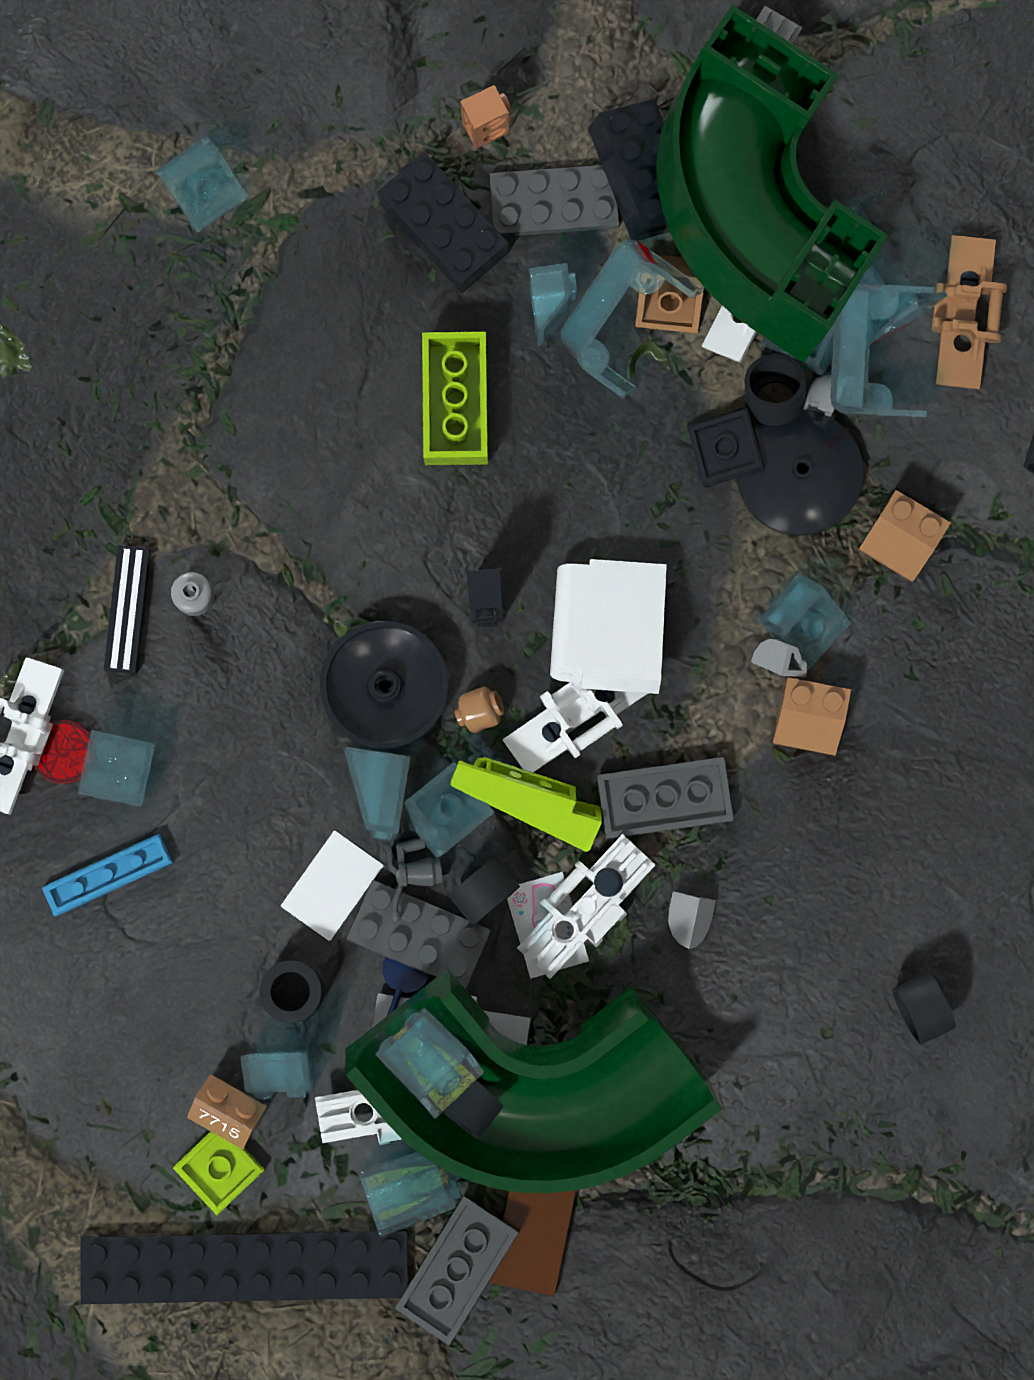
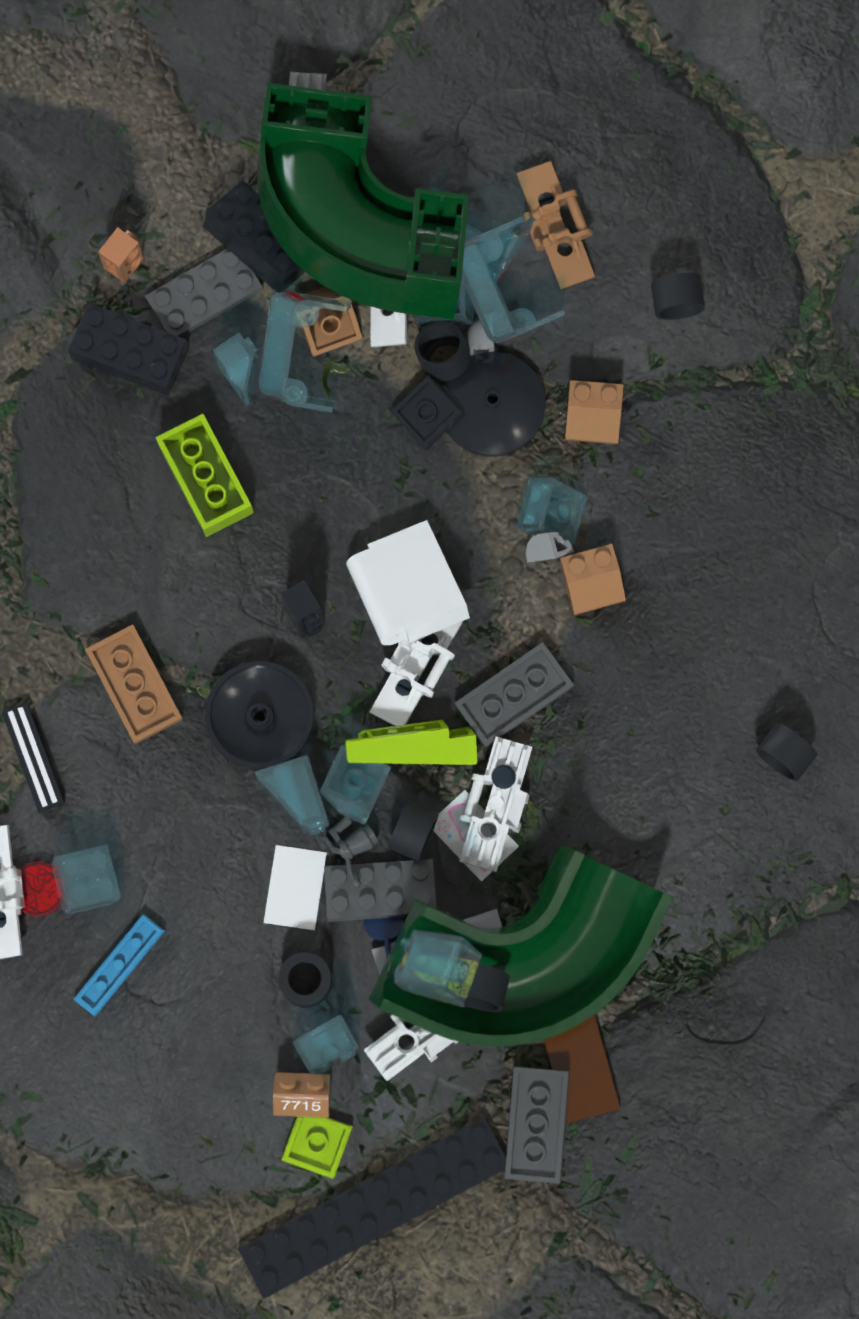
camera: 25 degrees left, 5 degrees down
light grey head [171,572,214,616] -> none
clear light blue slope [359,1150,461,1237] -> none
medium nougat head [455,686,504,733] -> none
light grey brick [668,892,716,949] -> none
none -> medium nougat plate [85,624,183,744]

